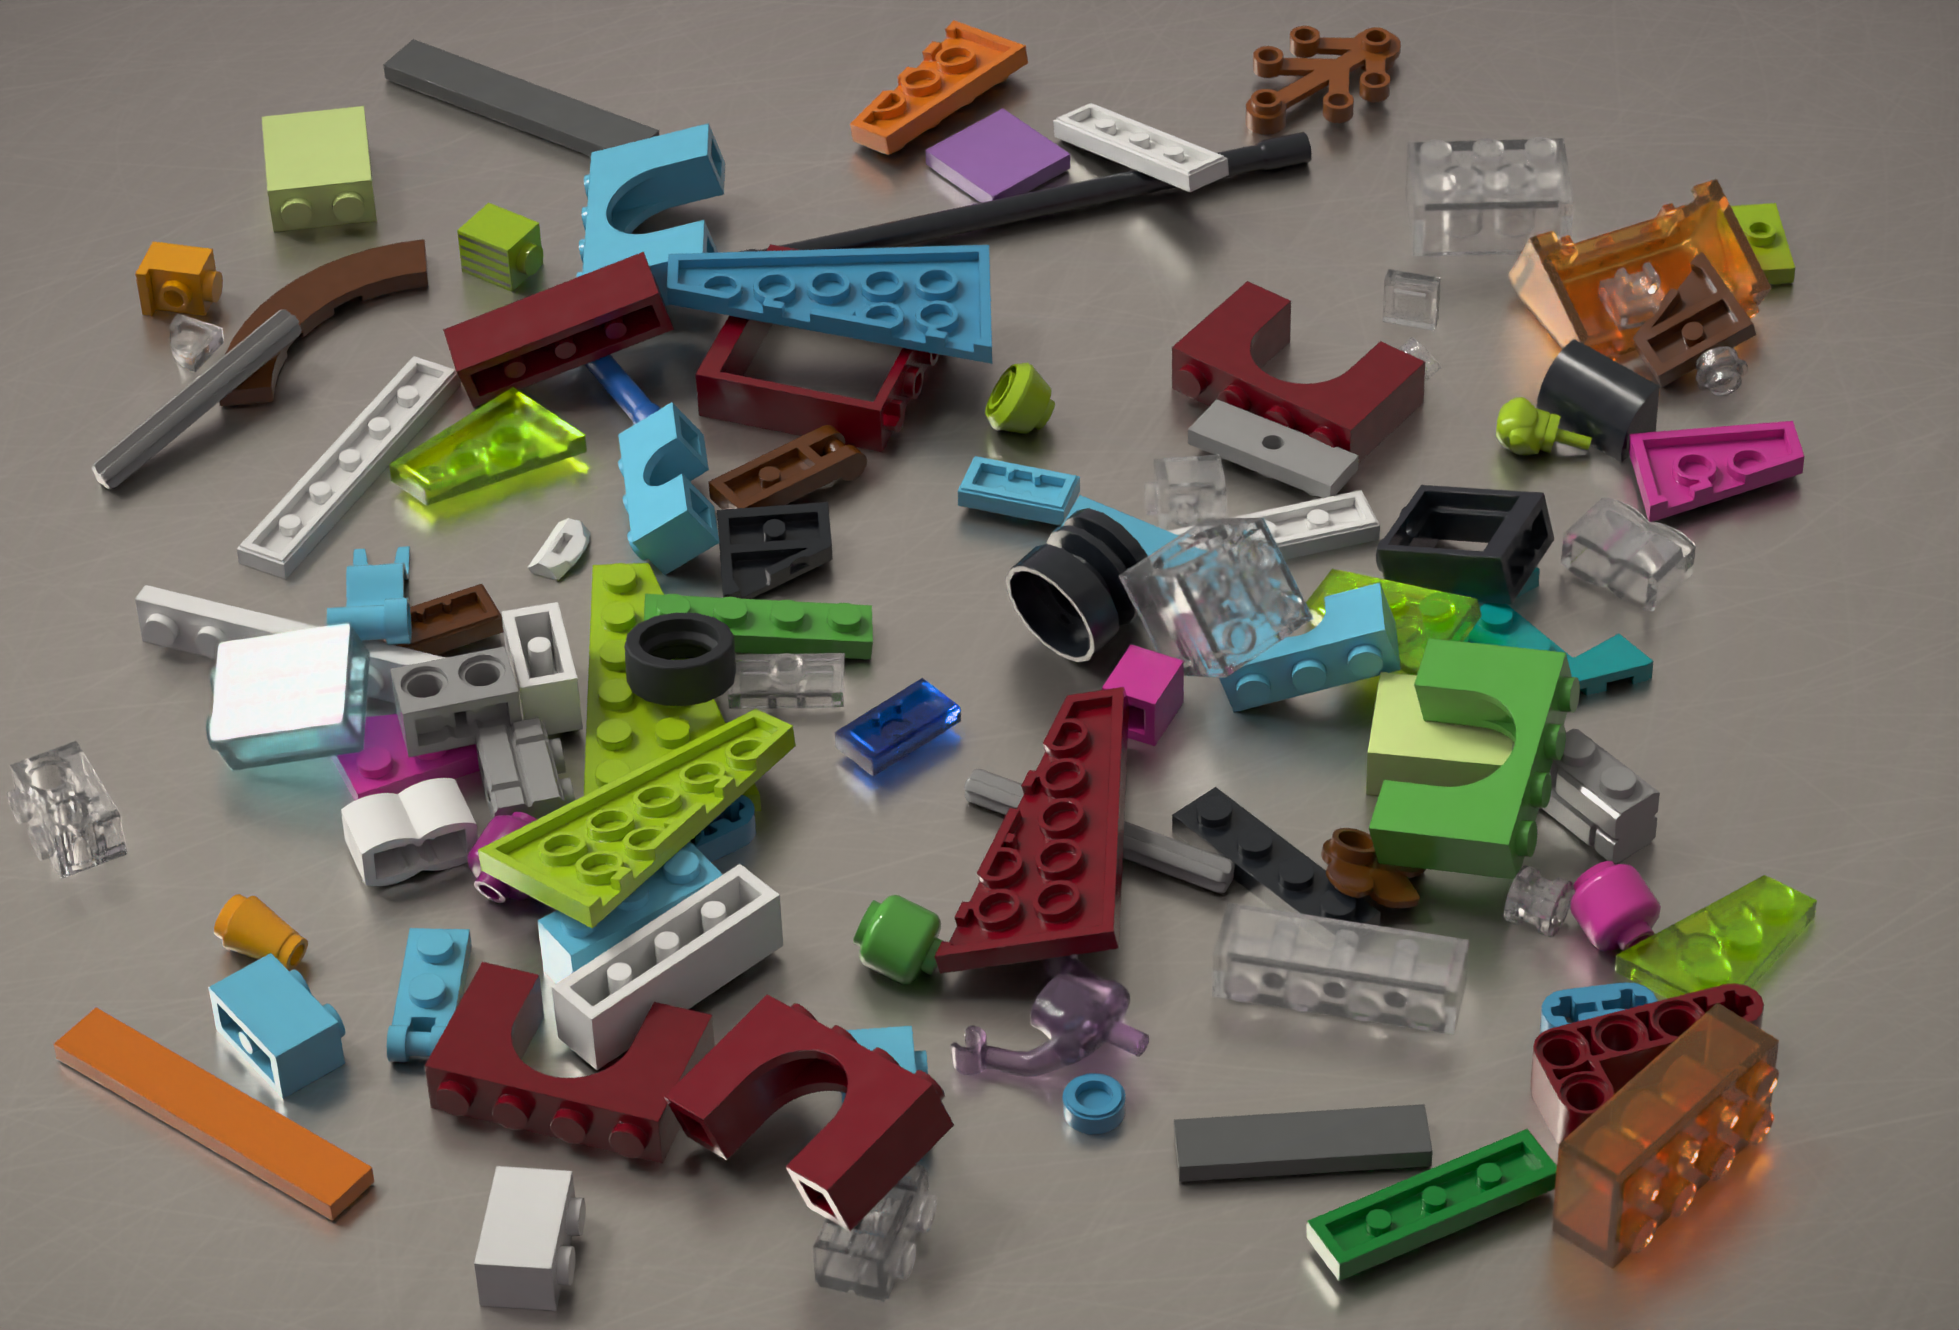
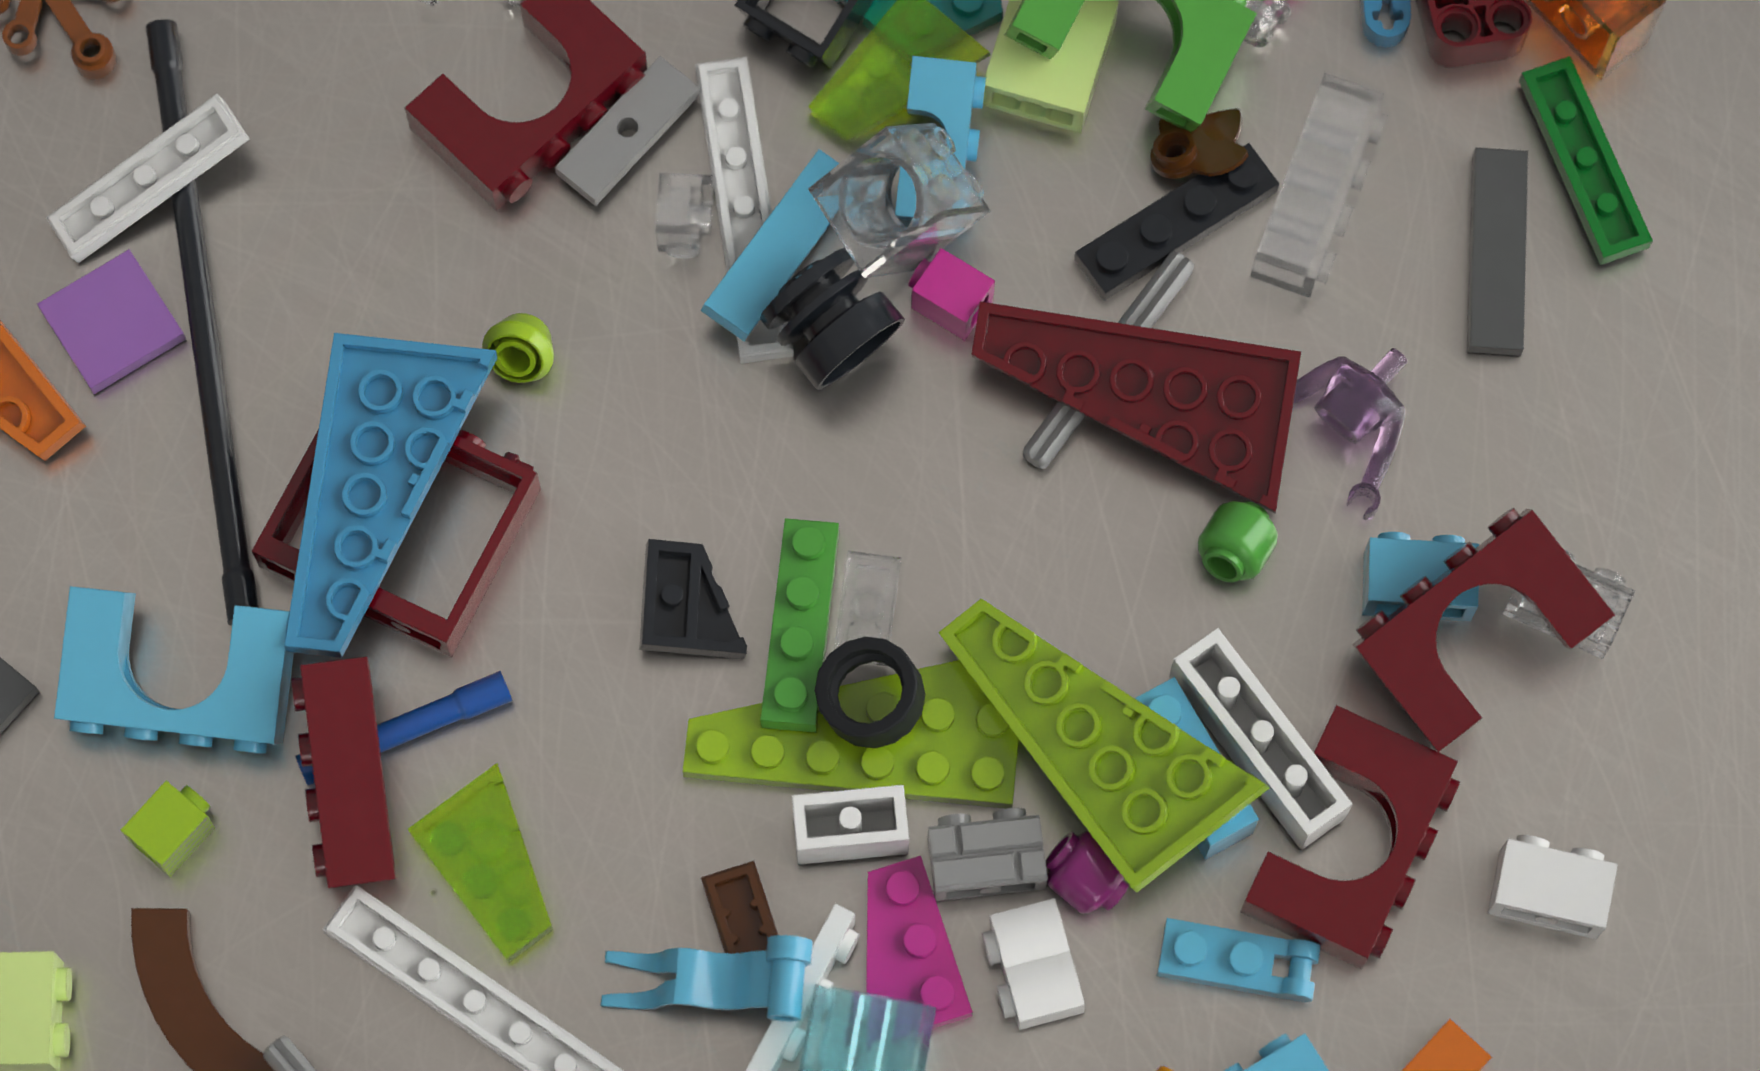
camera: 85 degrees left, 30 degrees up
light grey brick [390,646,522,757] -> none
white piece [528,518,591,580] -> none
medium azure arch [618,402,719,575] -> none
reddish brown plate [708,425,867,510] -> none
clear blue plate [834,678,961,777] -> none
medium azure plate [958,456,1080,526] -> none
dark azure tile [1063,1073,1125,1135] -> none

